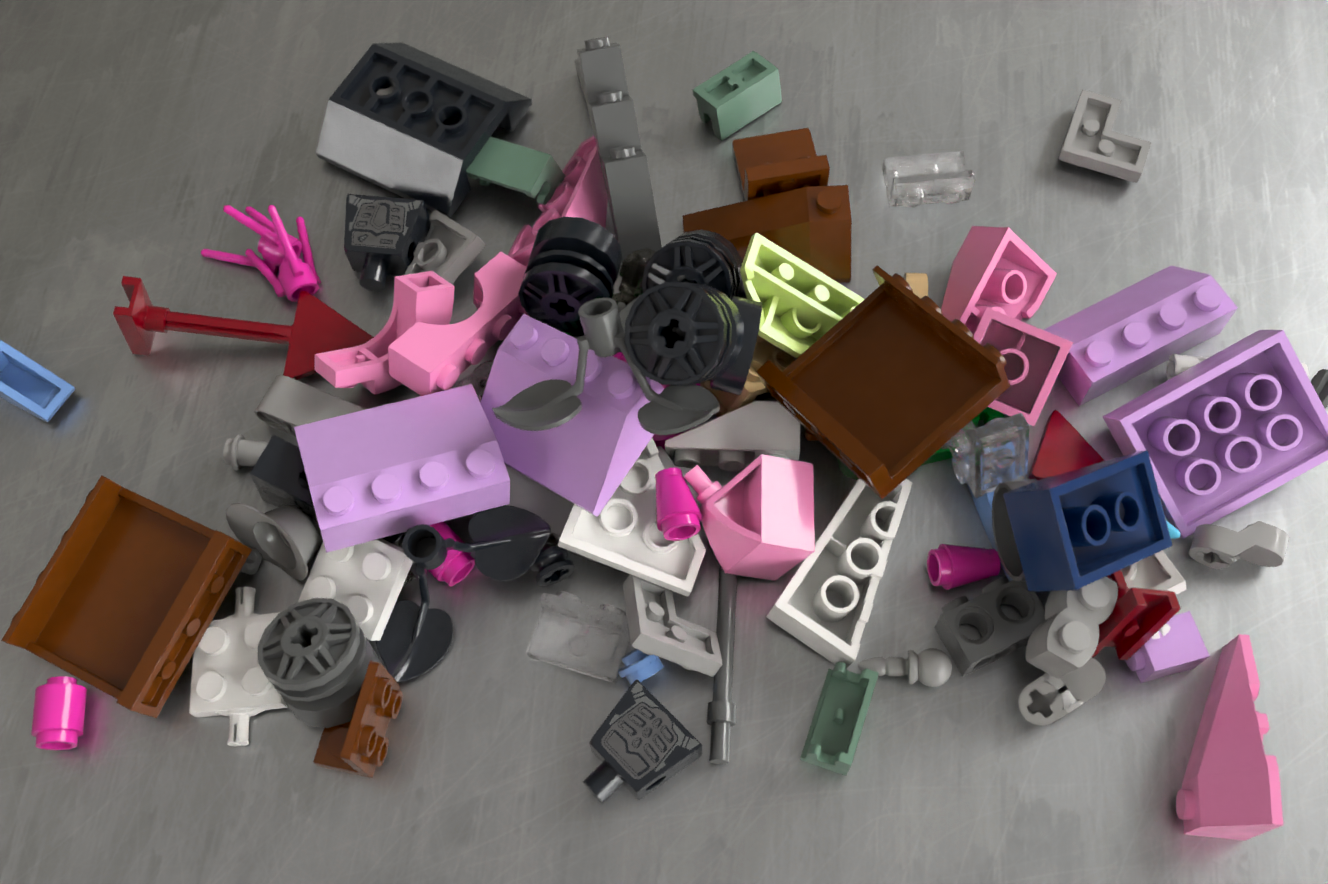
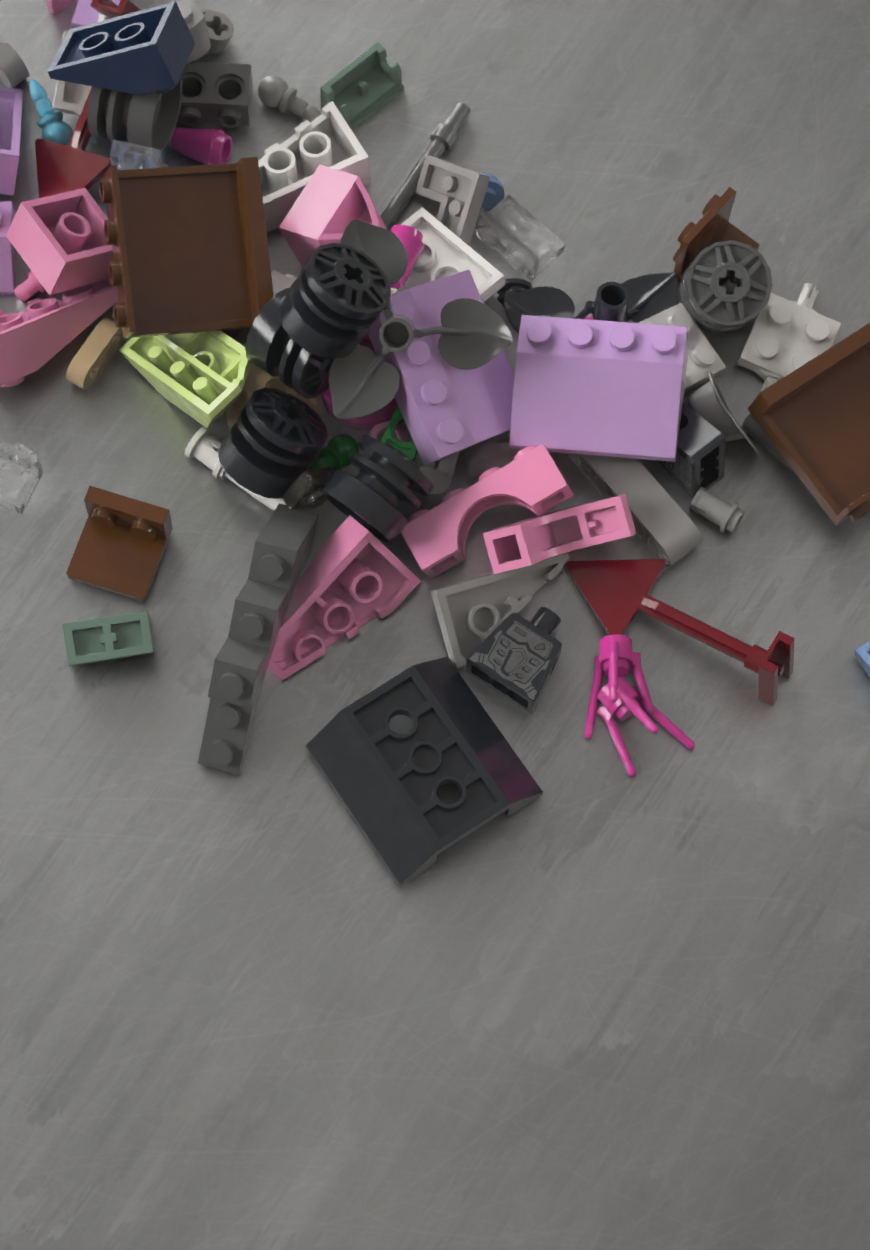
camera: 160 degrees left, 5 degrees up
sand green hinge [466,137,565,205] -> none
torso [583,679,702,804] -> none
reddish brown wedge [683,185,852,283] -> none

